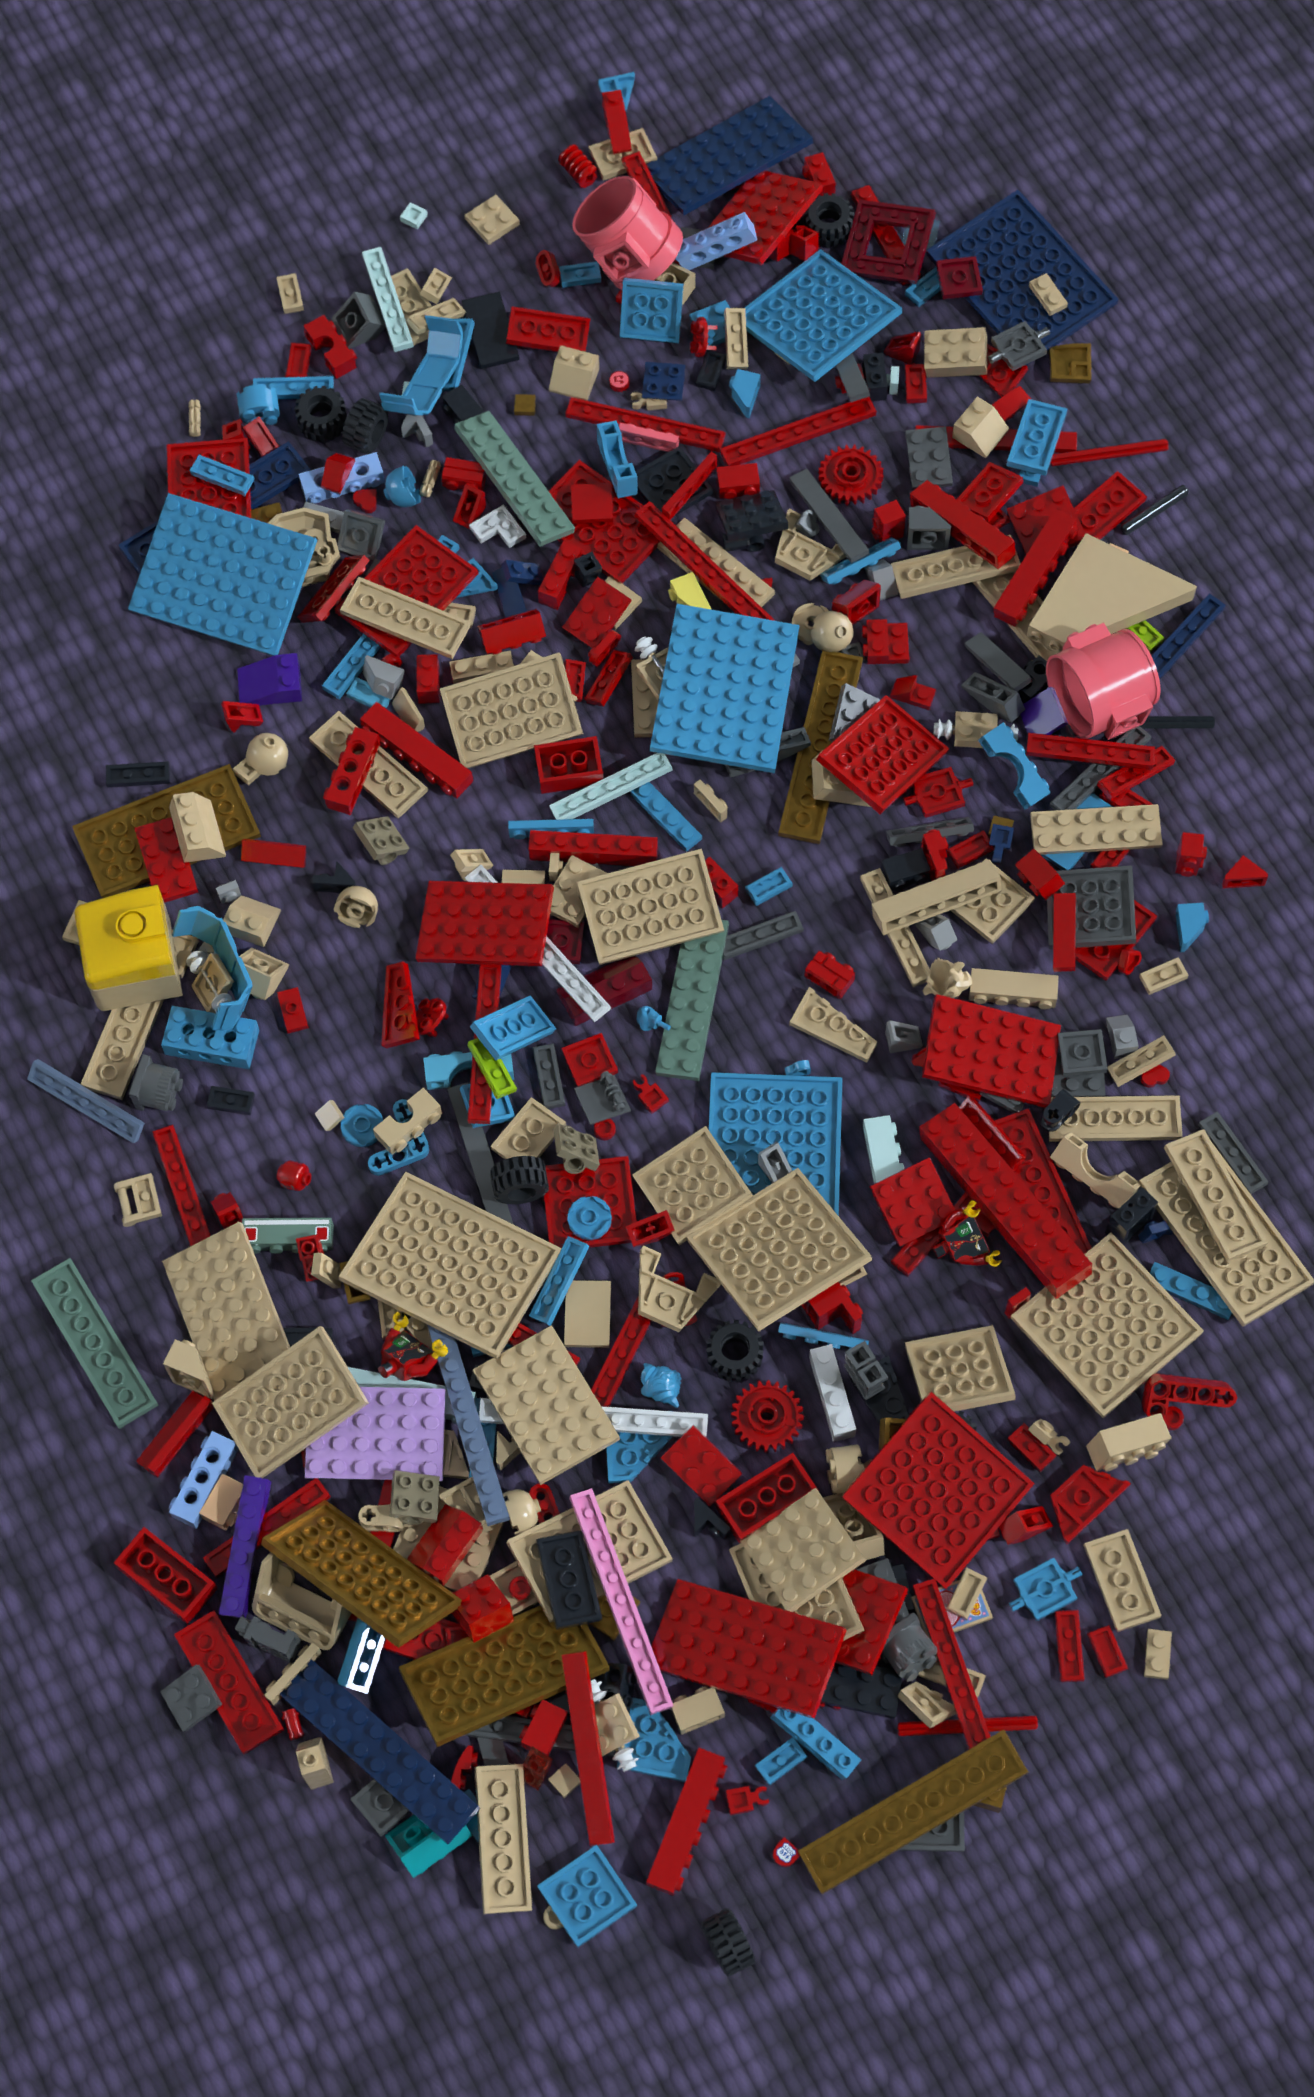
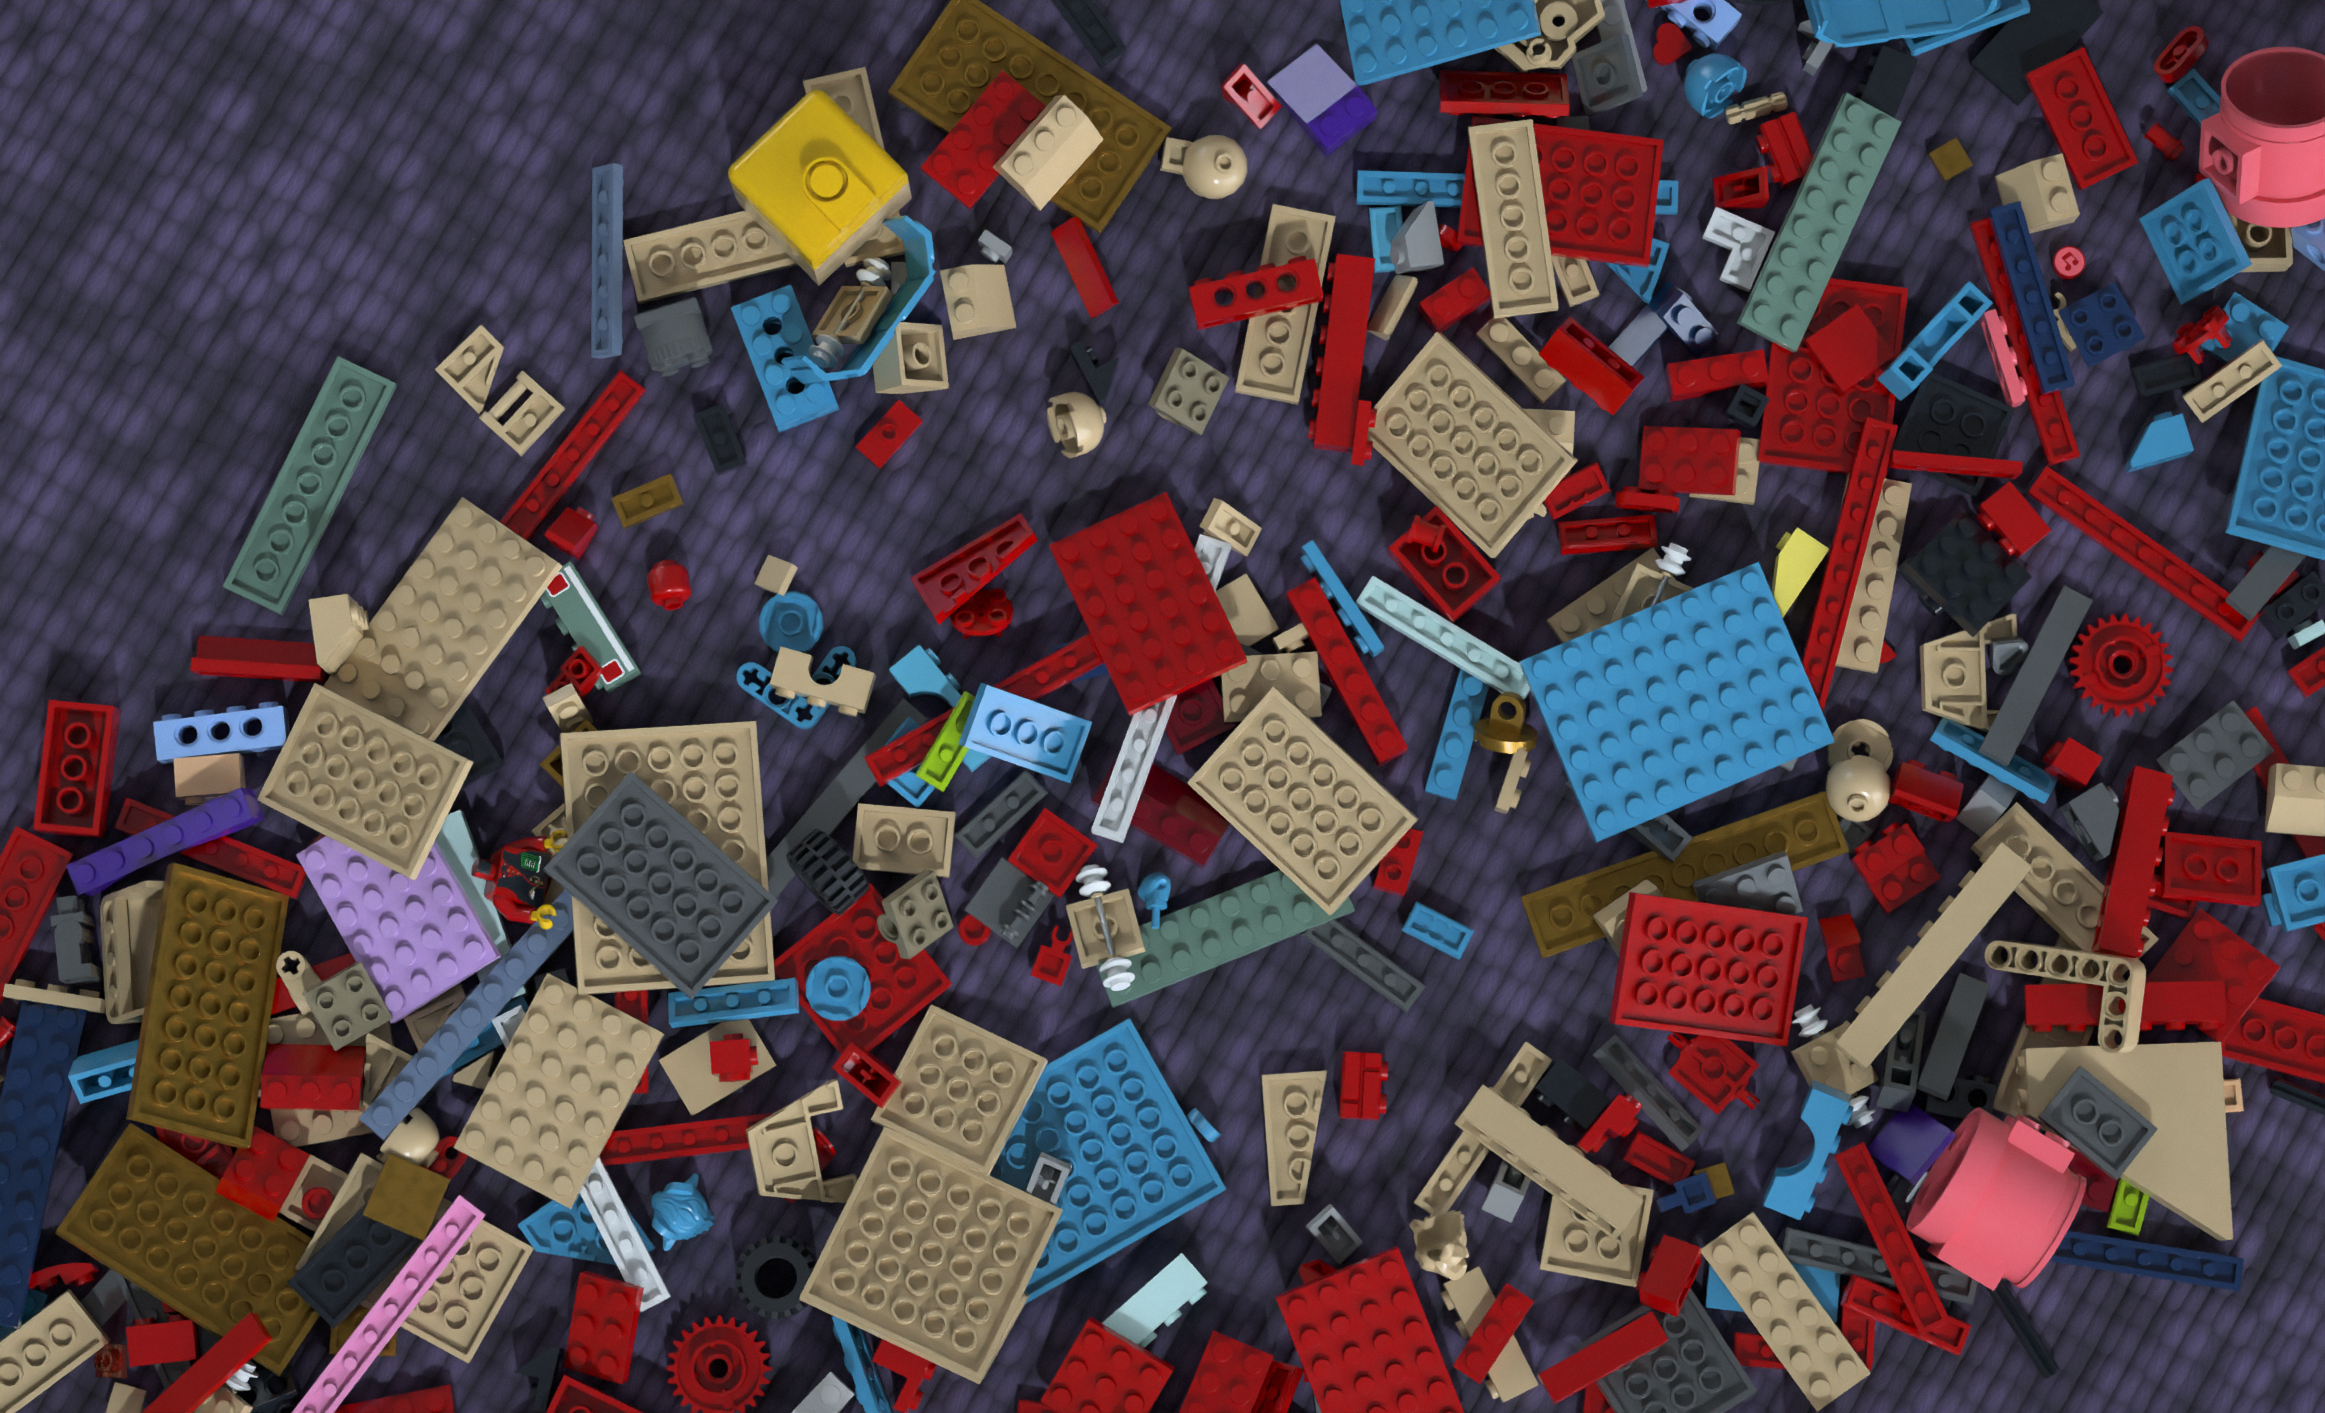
camera: 55 degrees right, 15 degrees up
none -> pearl gold tile [362,1154,450,1241]
none -> tan wing [435,325,504,414]
none -> dark grey plate [543,771,778,1000]
none -> pearl gold plate [611,473,684,530]
none -> red brick [709,1033,759,1082]
none -> tan plate [1066,864,1146,991]
none -> red plate [1351,400,1377,466]
none -> red bush [1406,515,1446,553]
none -> red plate [1452,1283,1534,1384]
none -> pearl gold tile [1473,692,1538,754]
none -> tan brick [1834,842,2033,1071]
none -> tan beam [1984,940,2146,1054]
none -> dark blue plate [1987,201,2075,395]
none -> dark grey plate [2038,1066,2158,1180]
none -> red pin [2144,122,2186,162]

